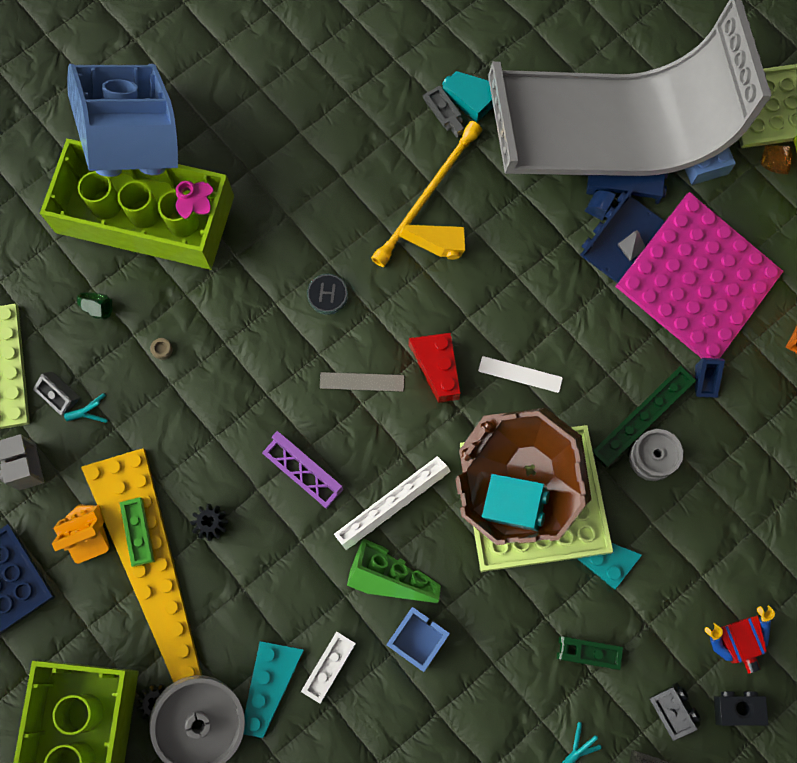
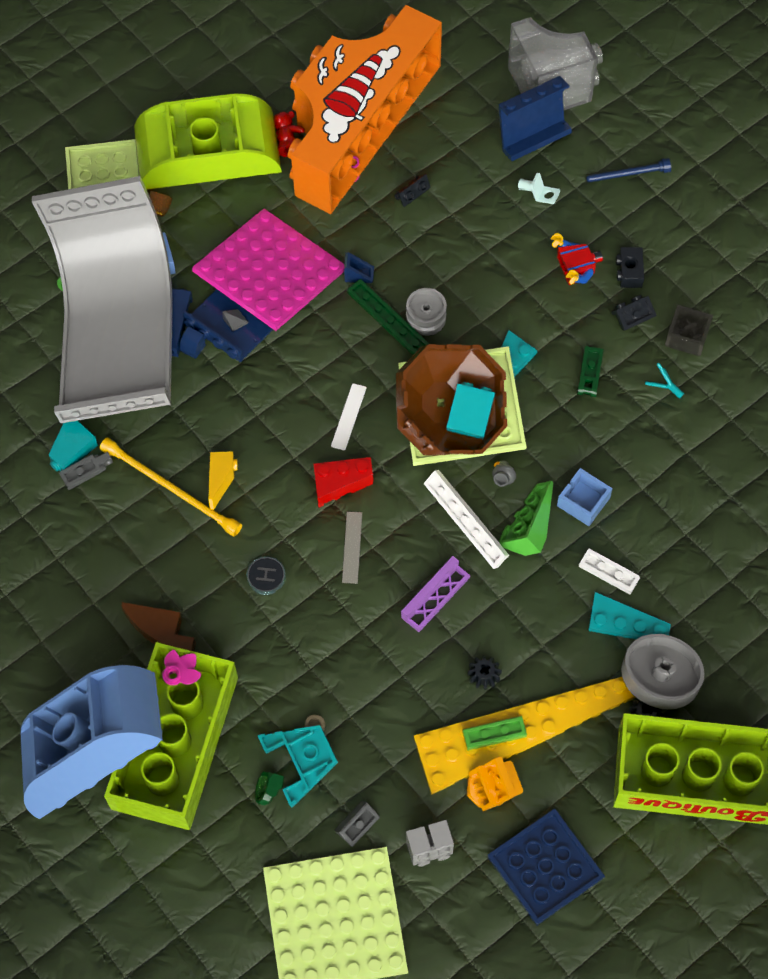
camera: 90 degrees left, 10 degrees down
teal plant [64,393,108,423] -> none
none -> reddish brown slope [121,602,196,652]
none -> teal wing [258,725,338,808]
none -> dark grey animal [492,460,516,487]

